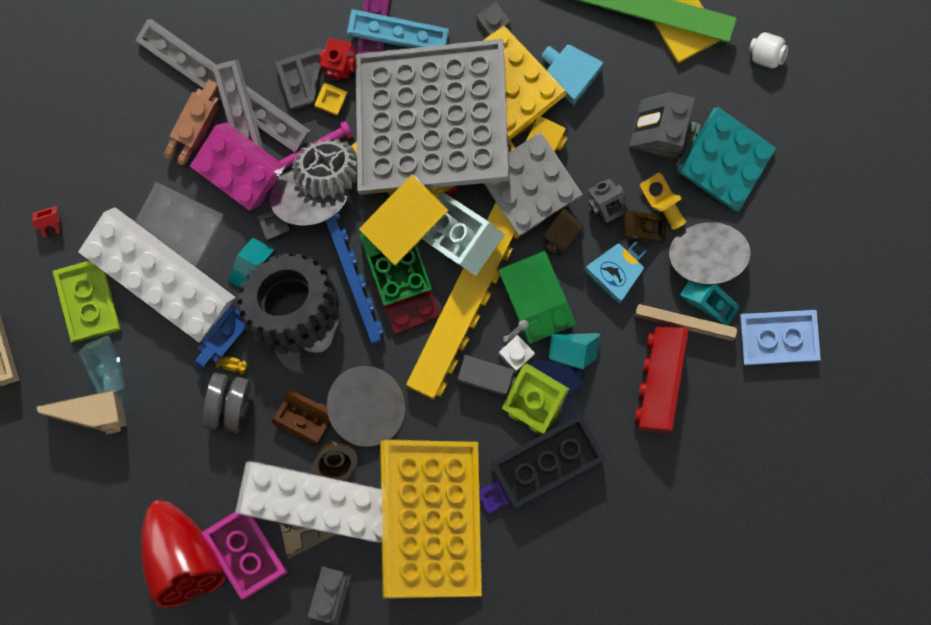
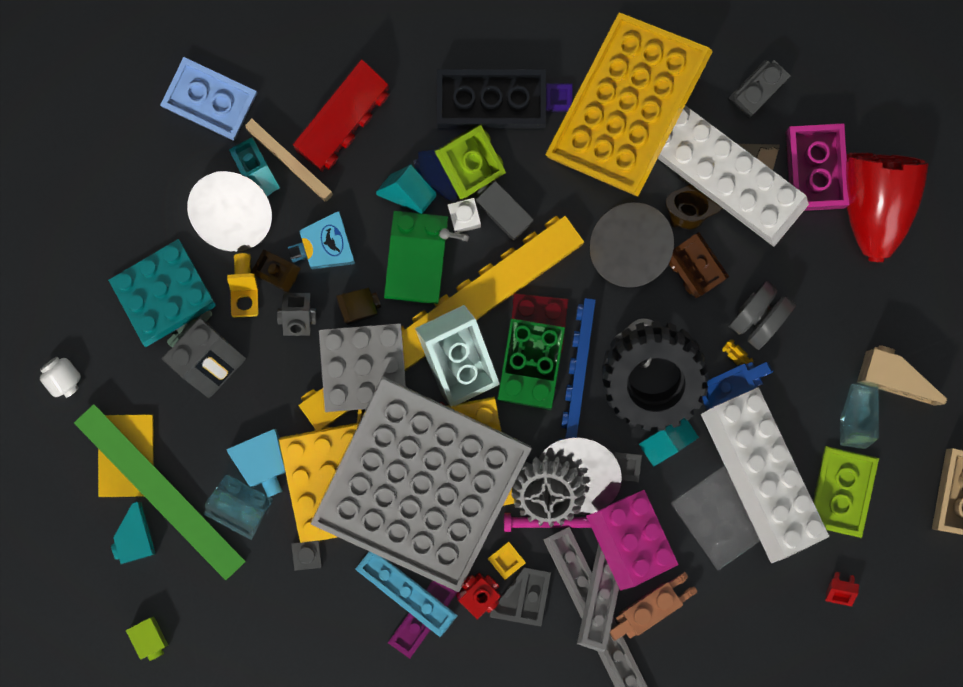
camera: 155 degrees left, 5 degrees up
yellow tile [359,174,449,265] -> none
none -> clear light blue bracket [204,475,273,540]

